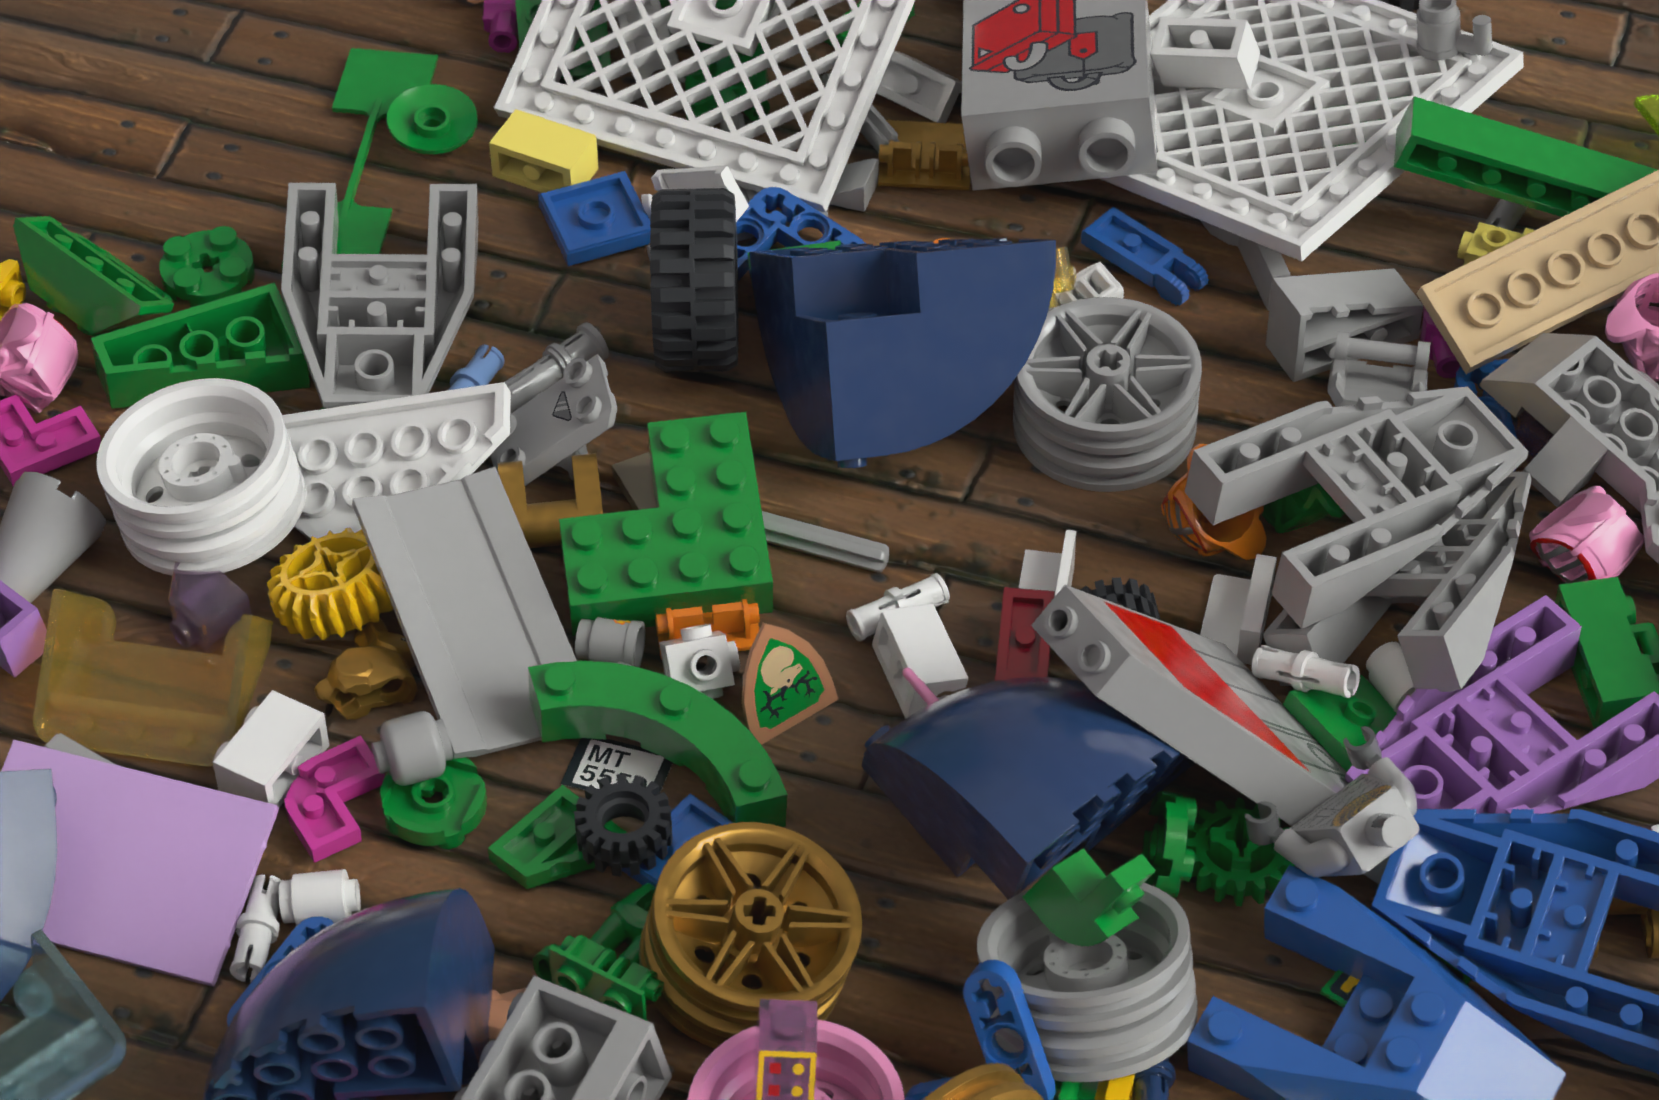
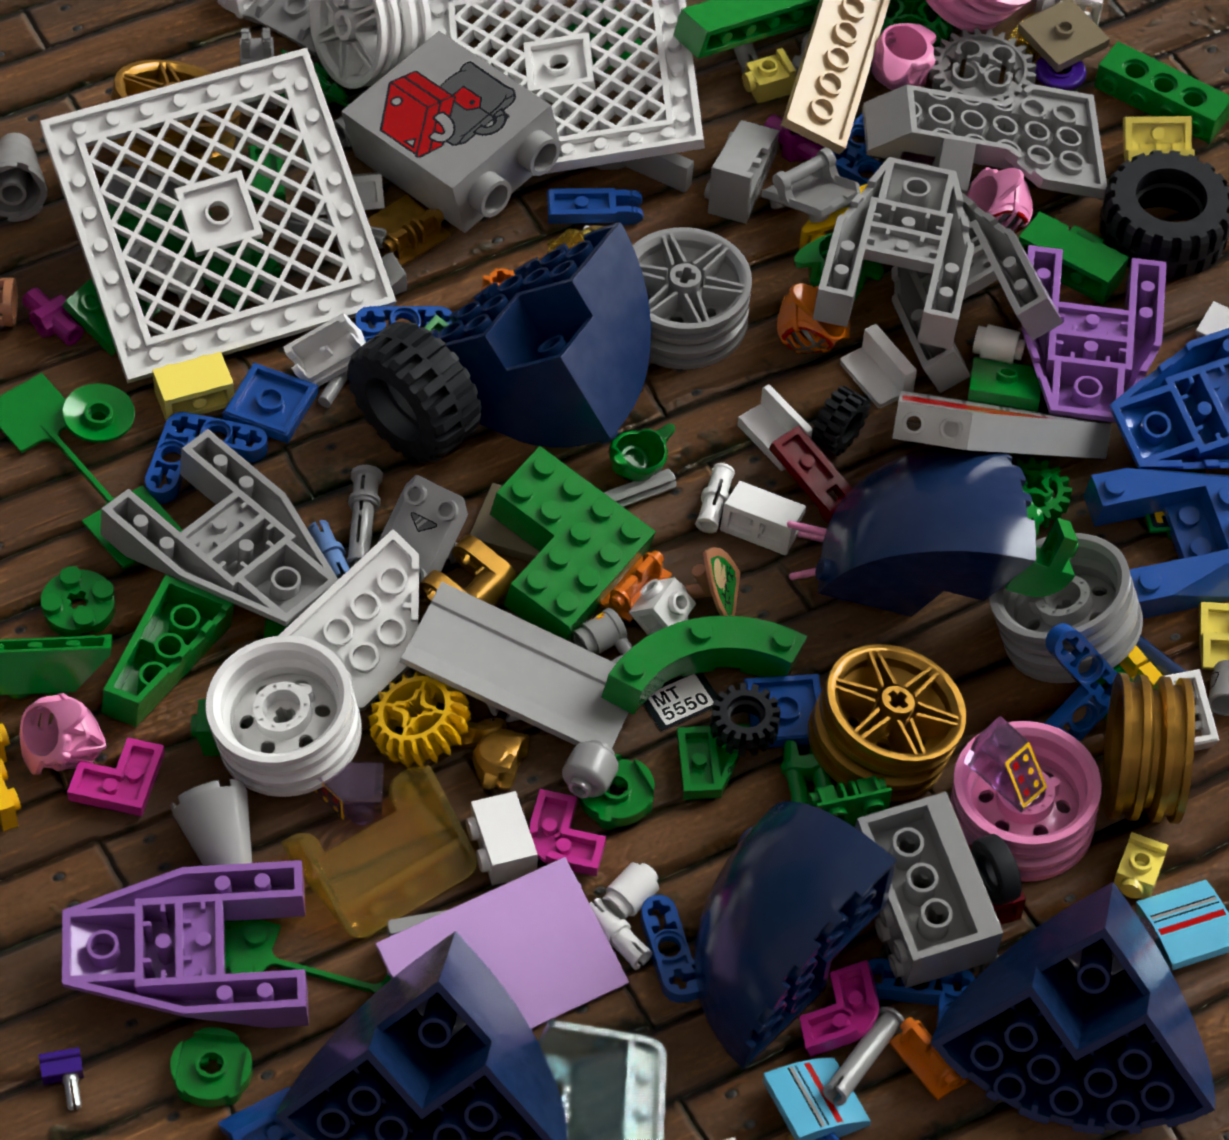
camera: 50 degrees left, 5 degrees up
white brick [1150,17,1260,90] -> none
light grey torso [1244,726,1420,877] -> none
white pin [1252,645,1360,698] -> none
none -> blue beam [145,412,268,504]
none -> green hair [609,423,675,482]

